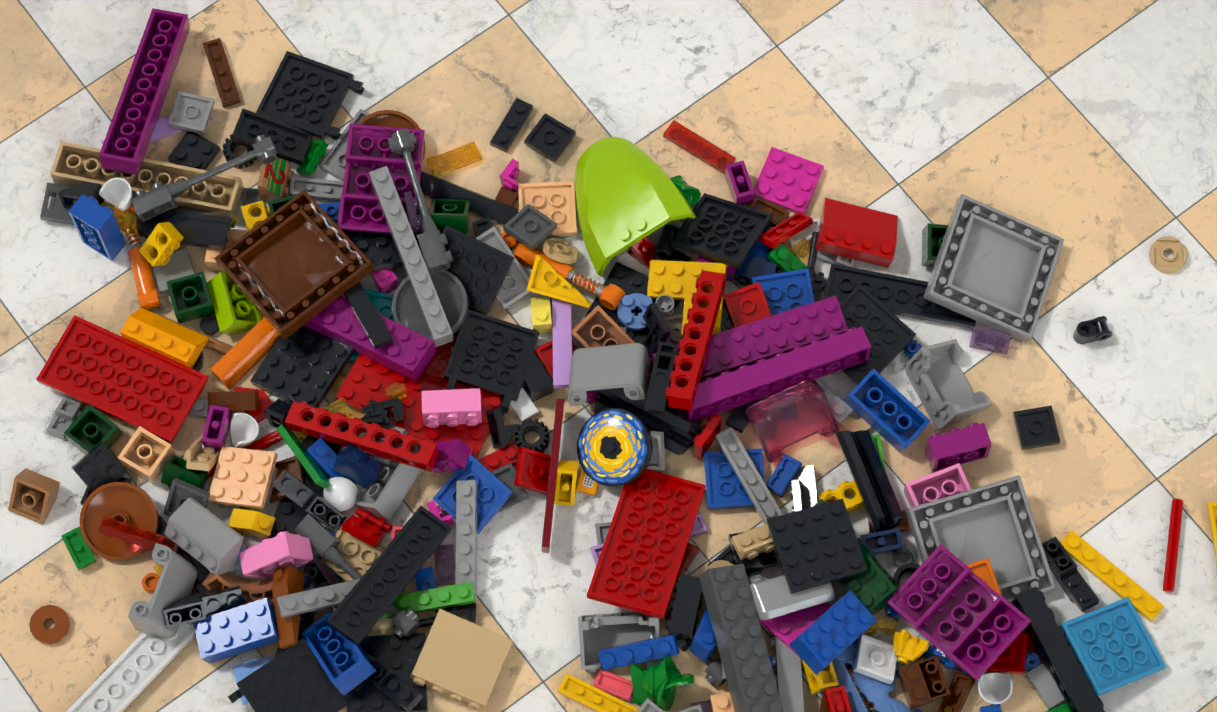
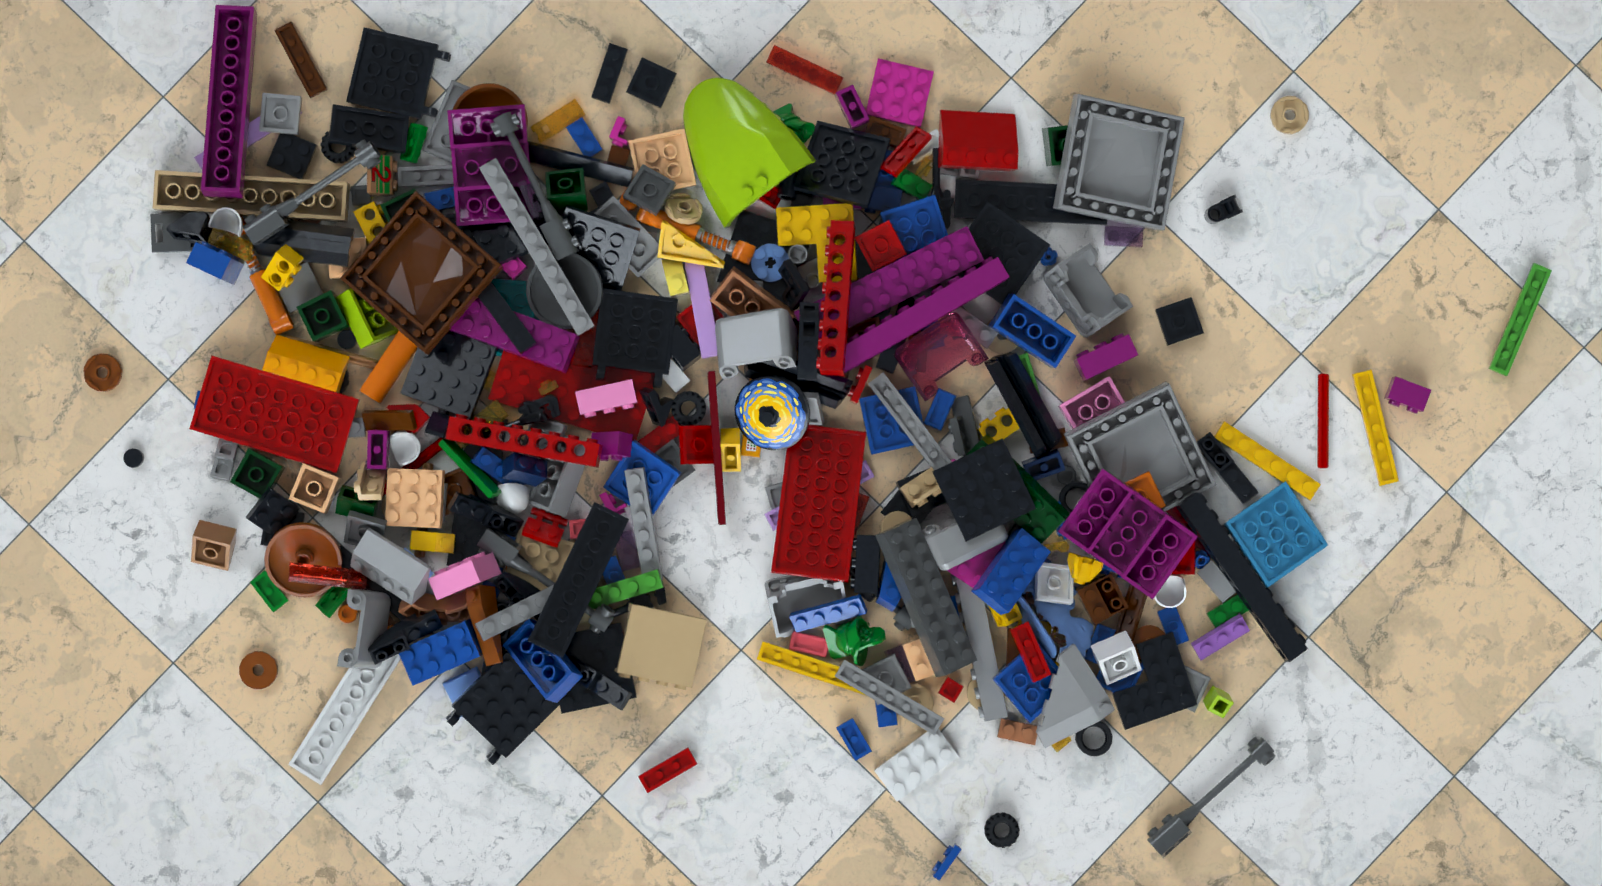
camera: 15 degrees left, 20 degrees up
none -> green plate [315,576,353,618]
none -> blue plate [566,117,603,157]

